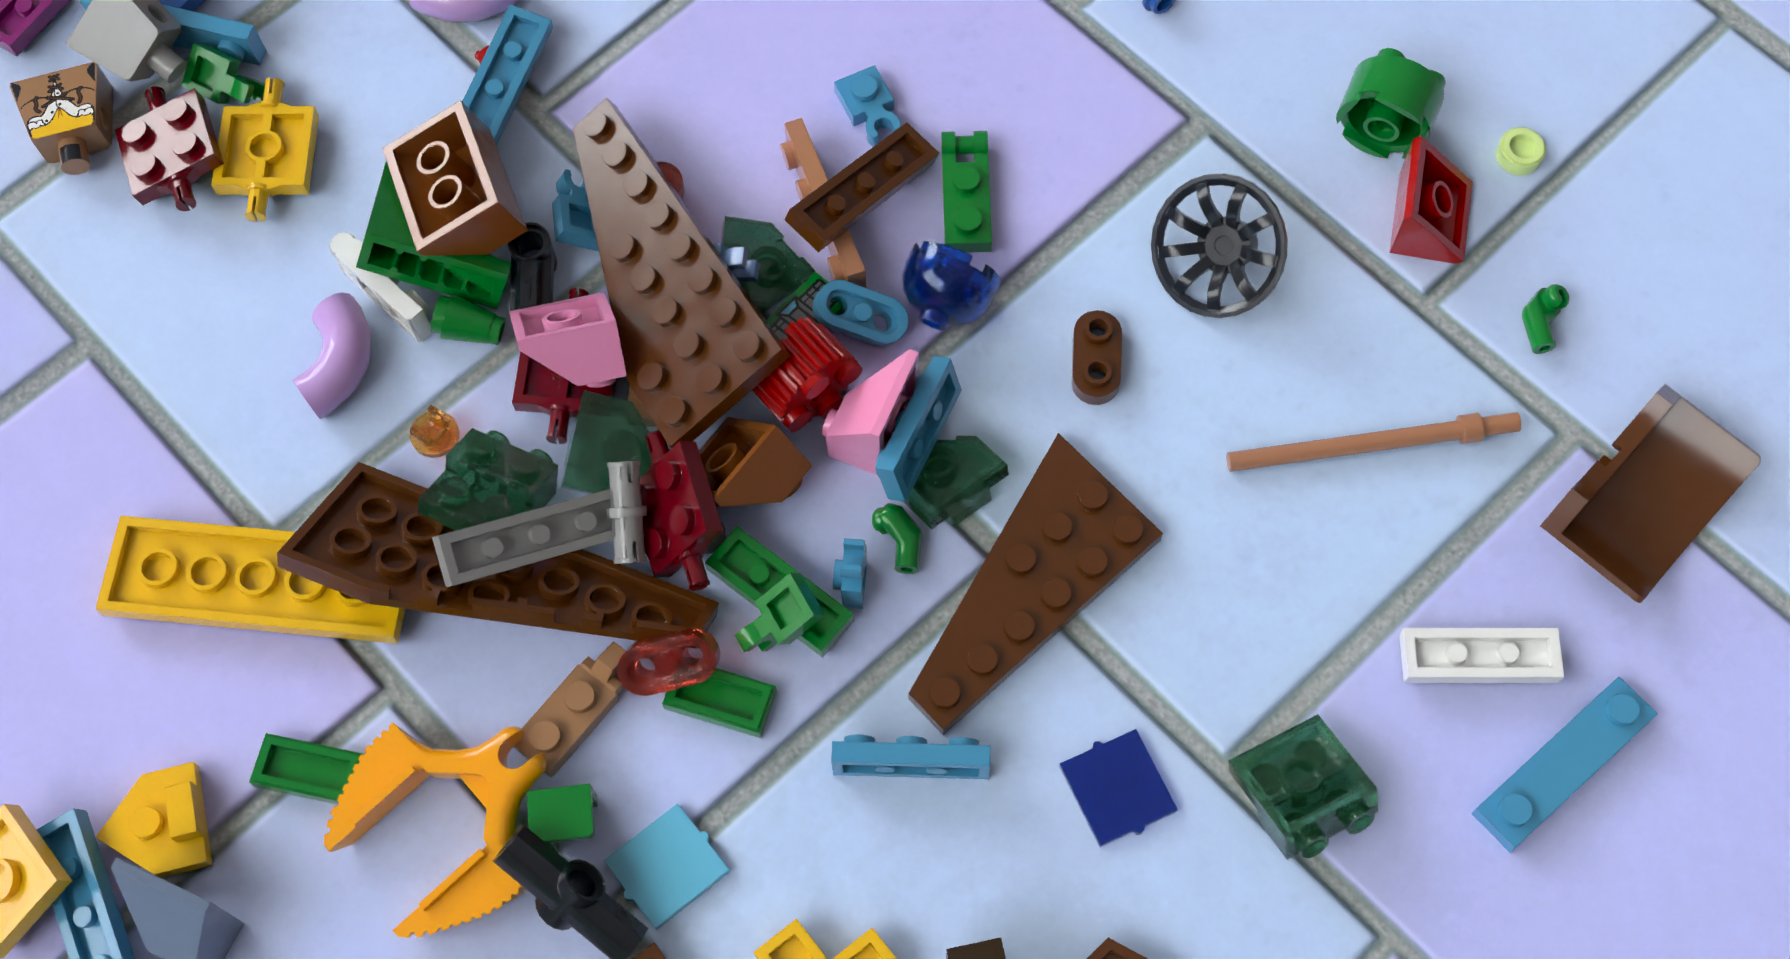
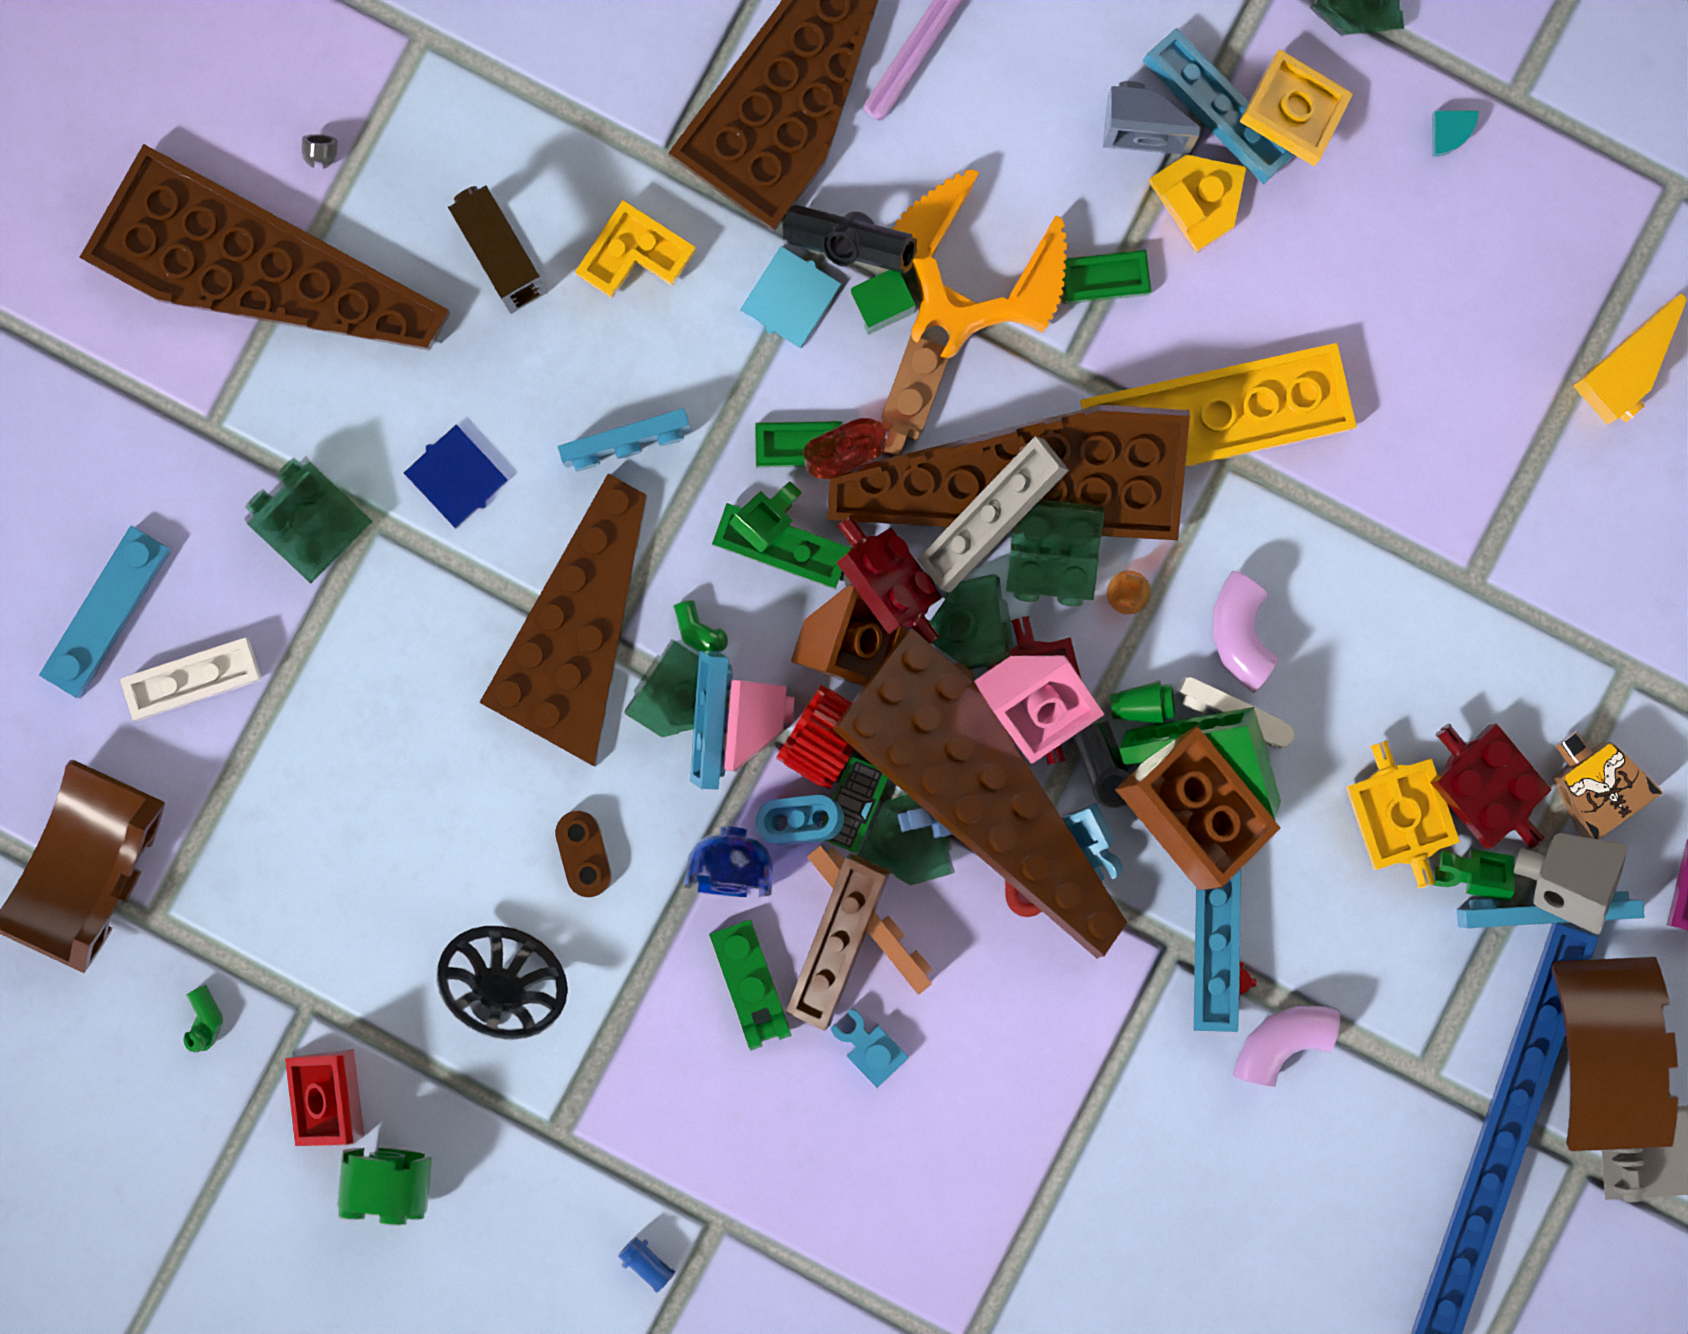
camera: 160 degrees right, 20 degrees up
light grey pin [606,461,647,564] -> none
dark azure plate [833,538,868,609] -> none
nougat bar [1226,412,1521,472] -> none
yellowish green tile [1495,127,1546,176] -> none

